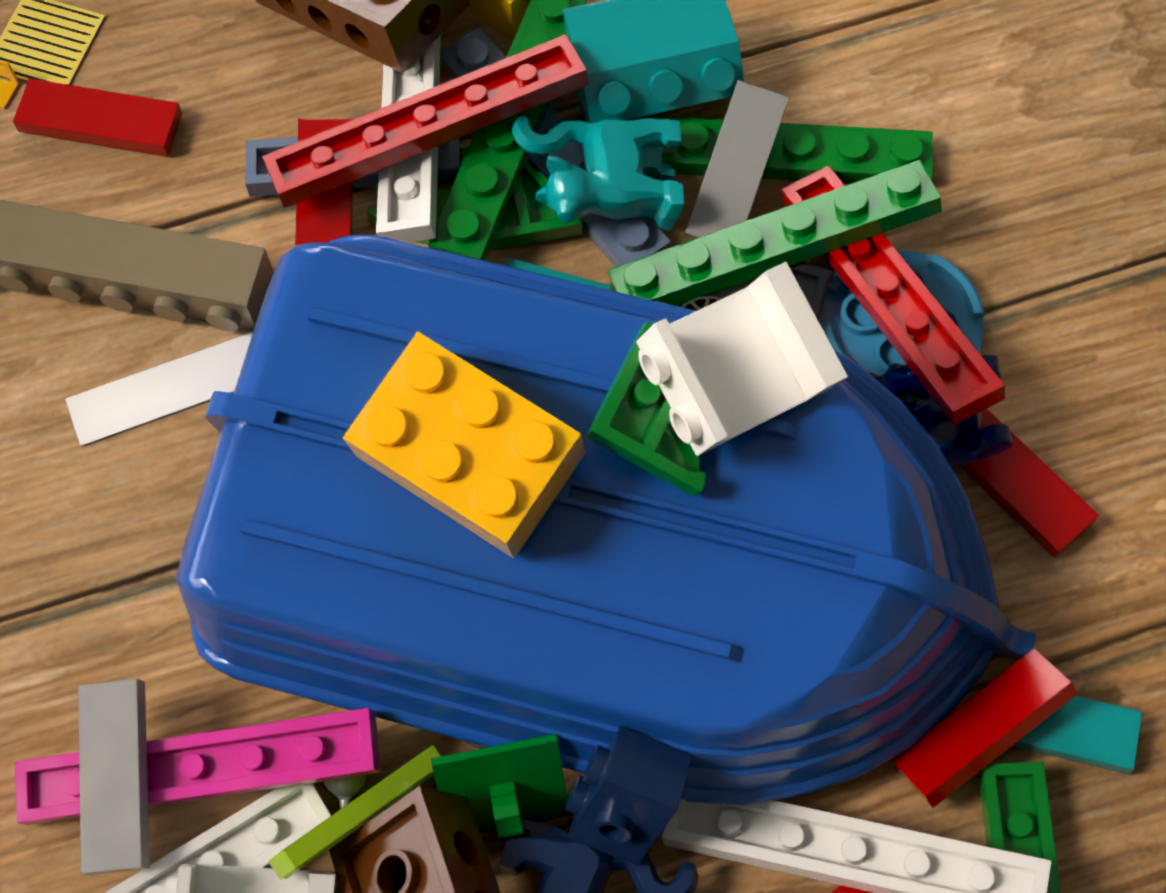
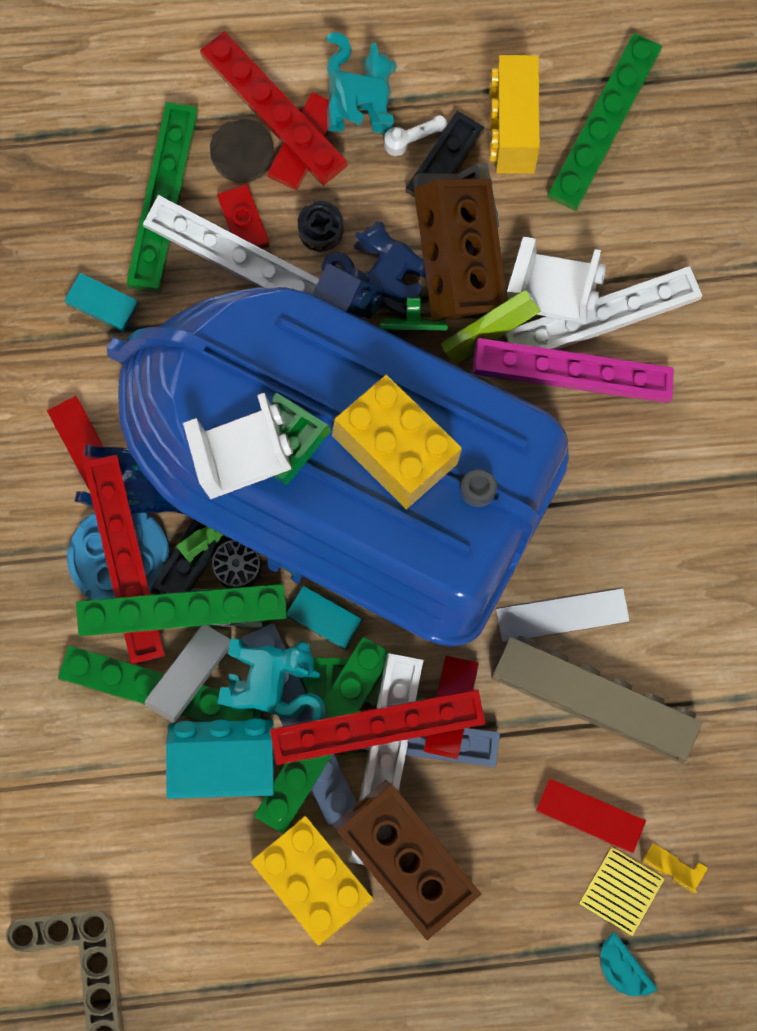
camera: 170 degrees left, 10 degrees up
light grey tile [78,679,150,875] -> none
red tile [892,649,1078,808] -> none
none -> dark grey tile [460,469,497,507]

